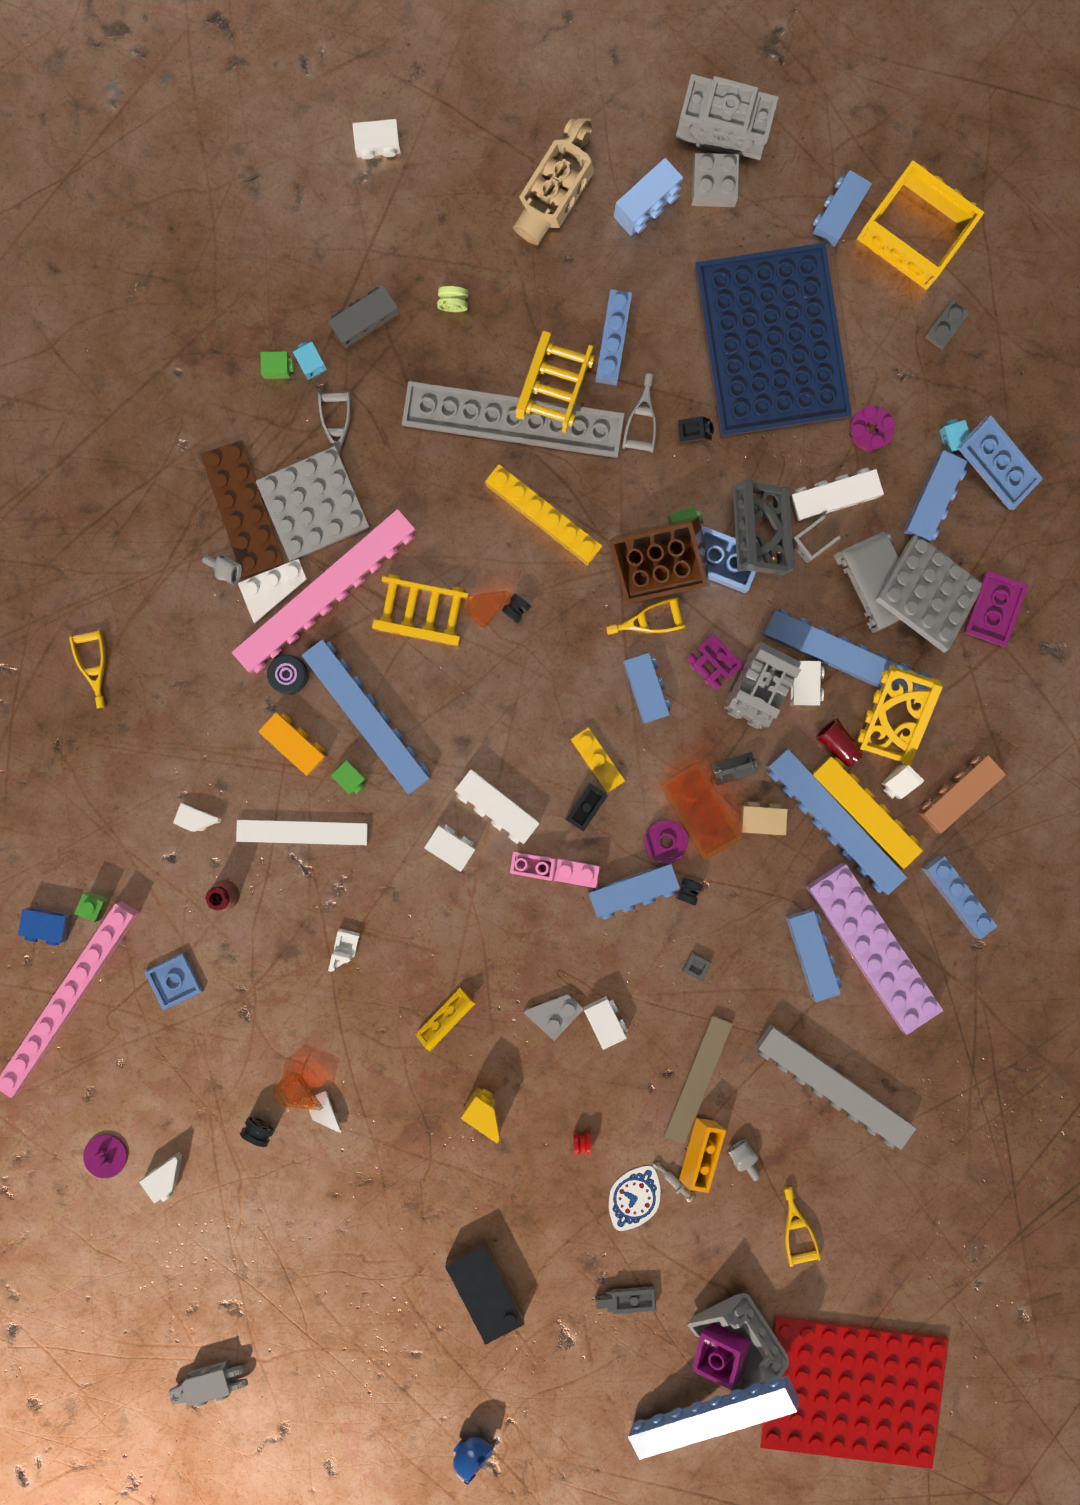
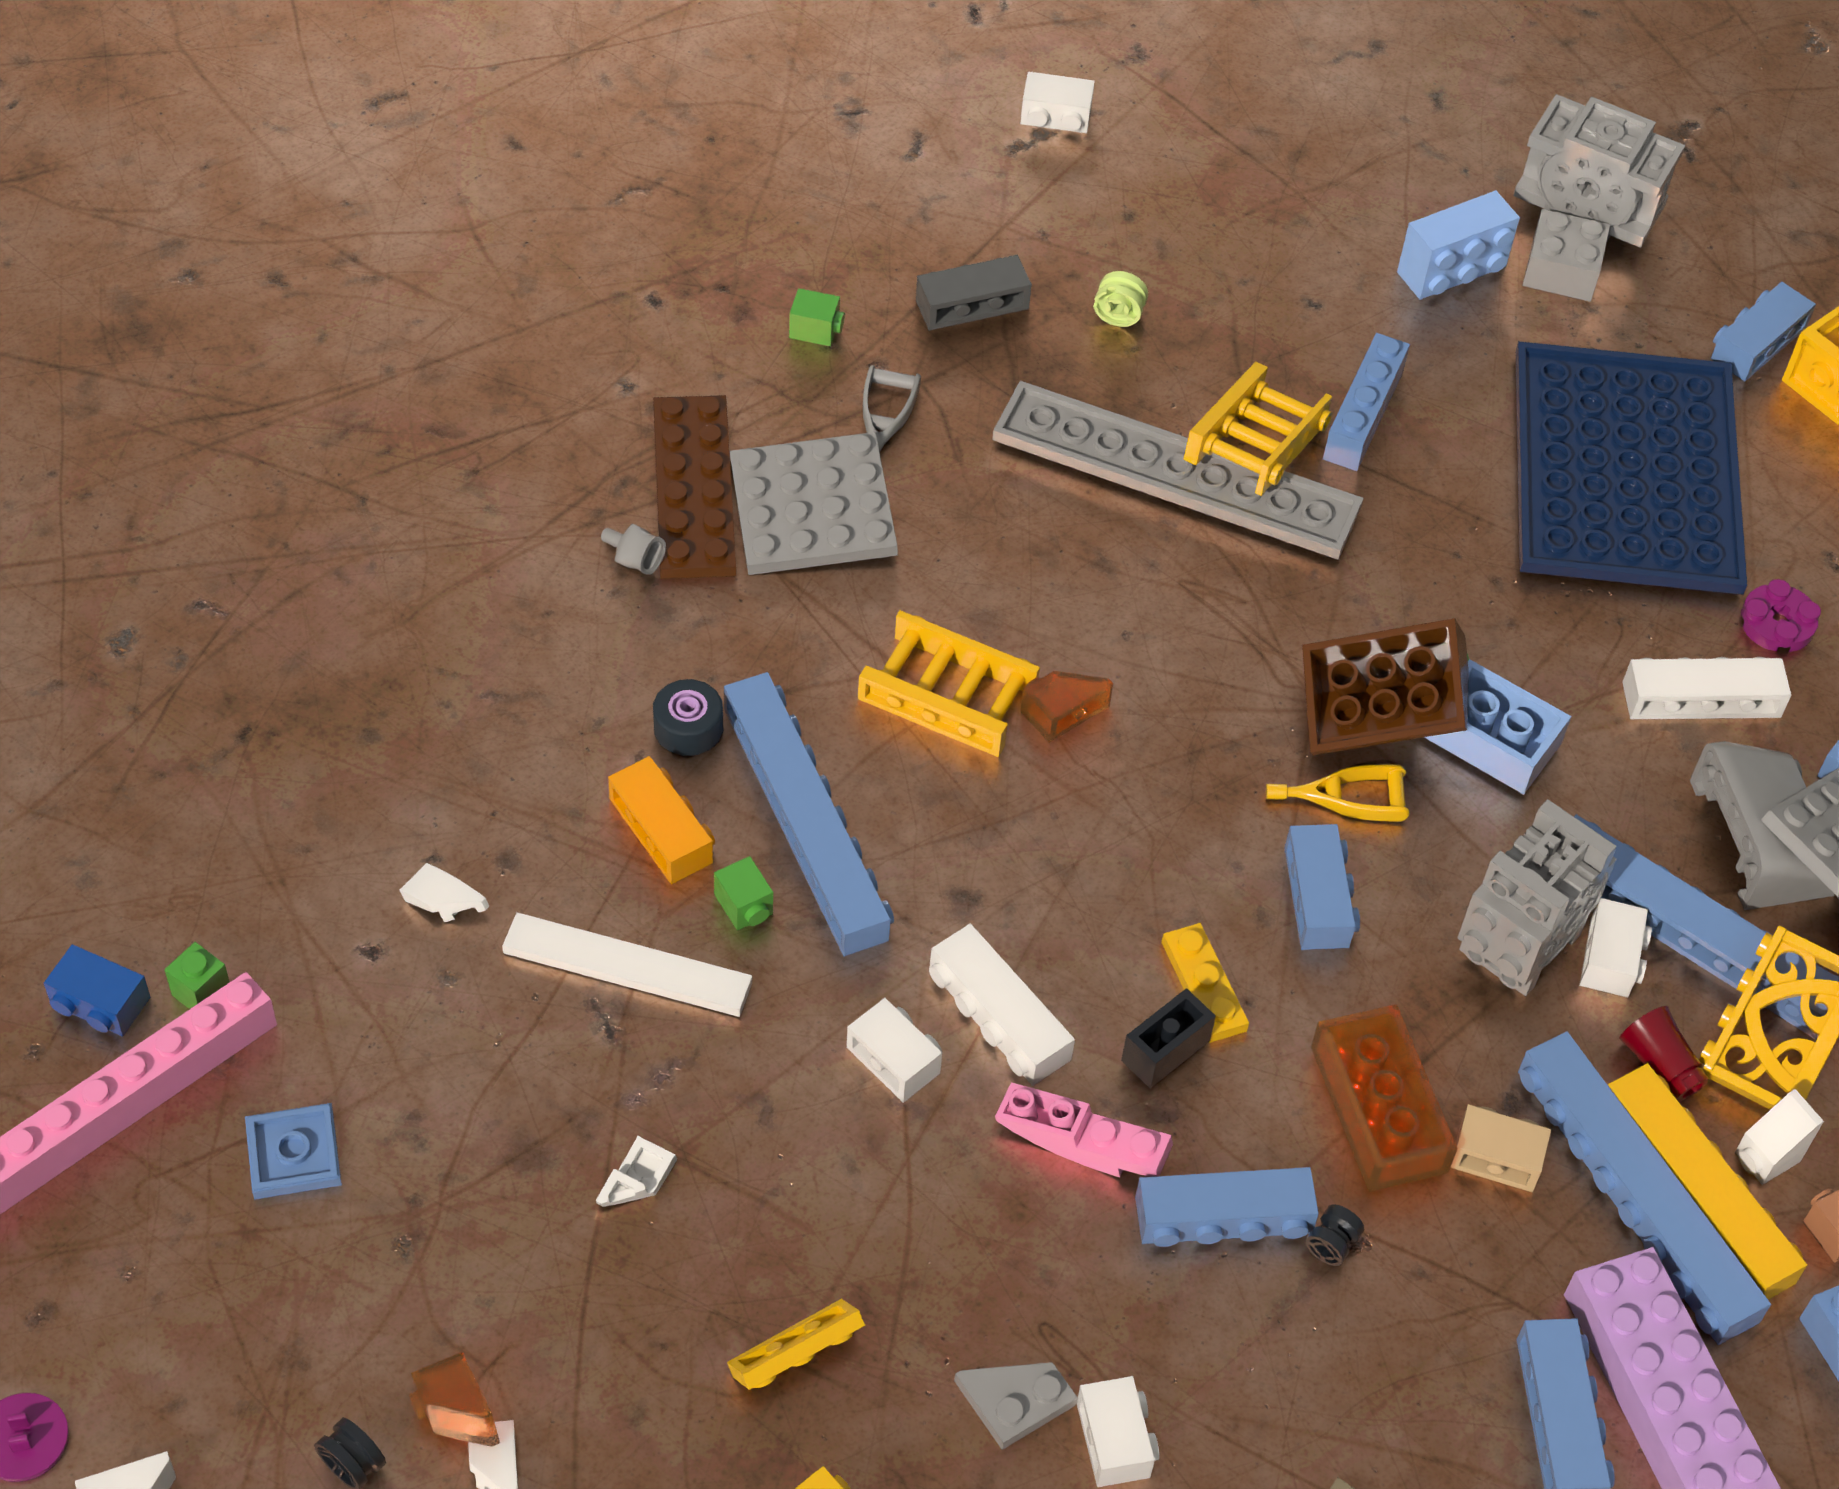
camera: 10 degrees right, 35 degrees down
yellow piece [69,629,106,709] -> none
dark red plant [205,880,240,910] -> none
bright pink brick [231,509,416,673] -> none
white wing [238,559,308,624] -> none
medium azure brick [293,342,327,380] -> none
yellow brick [485,464,602,566] -> none
black wheel [501,593,531,623] -> none
tan brick [513,117,594,245] -> none
light grey piece [622,373,656,453] -> none
magenta plate [644,820,688,864] -> none
black bracket [678,416,714,443] -> none
dark grey tile [682,952,712,981] -> none
magenta plate [686,633,743,690] -> none
dark grey hinge [710,752,758,786] -> none
dark grey fence [733,479,795,576] -> none
light grey piece [793,515,841,564] -> none

